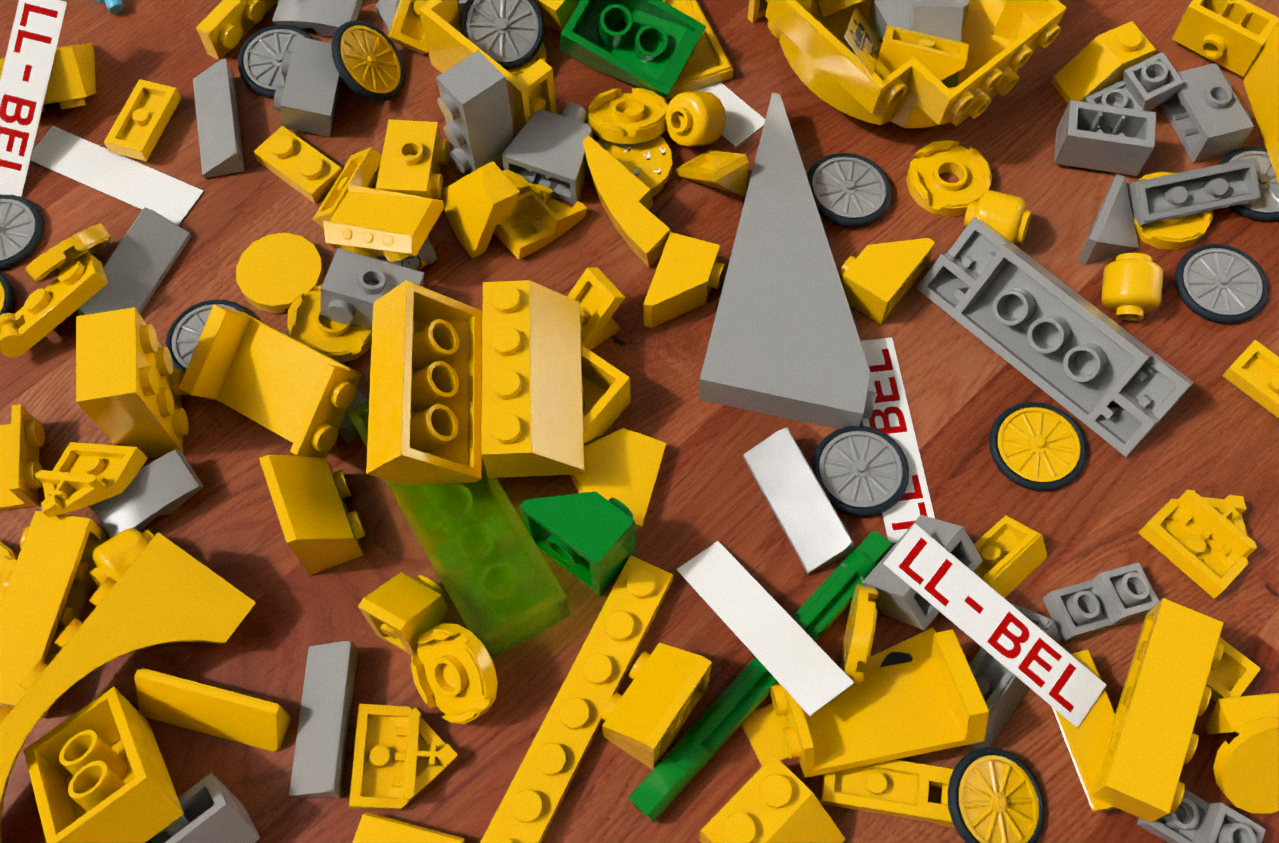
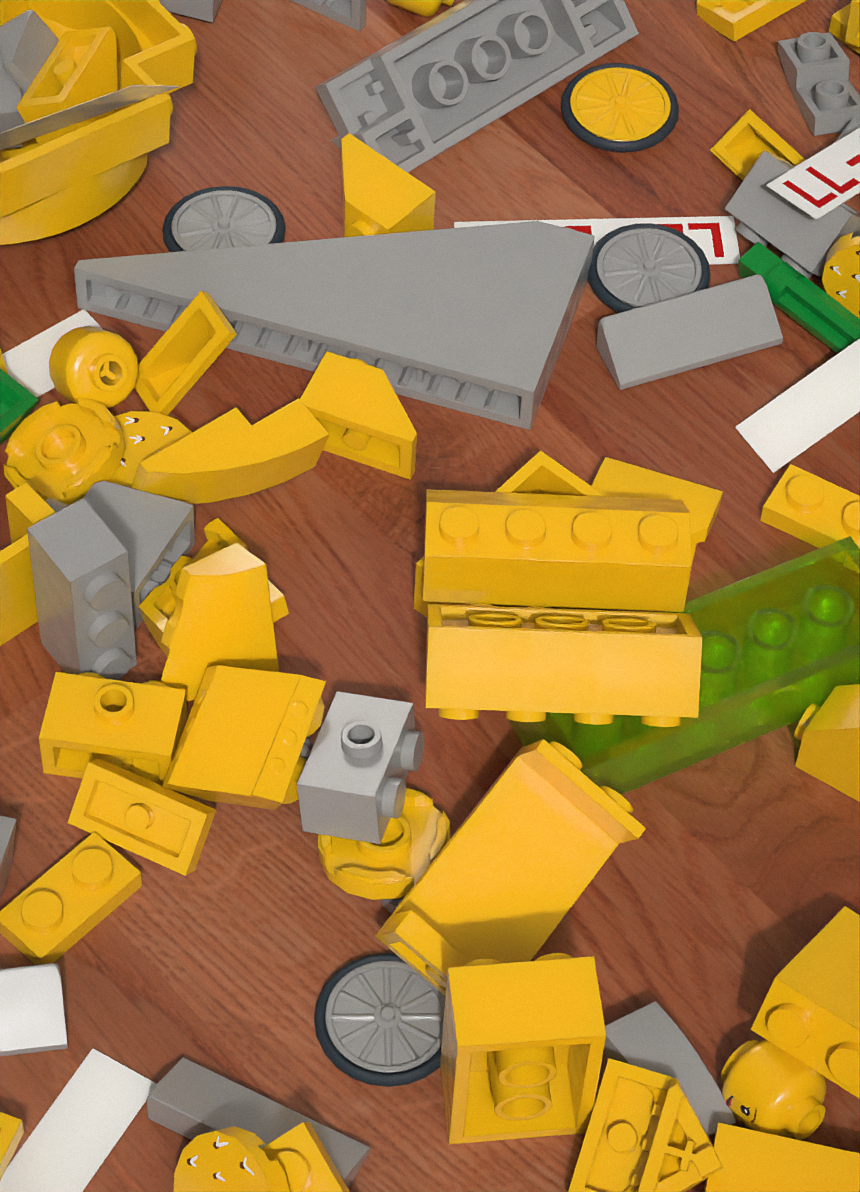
camera: 90 degrees left, 10 degrees down
yellow tile [236,232,325,314] -> none
yellow slope [259,455,366,576] -> none
green slope [519,491,636,596] -> none
yellow slope [567,267,625,351] -> none
yellow tile [906,140,992,217] -> none
yellow head [964,190,1032,245] -> none

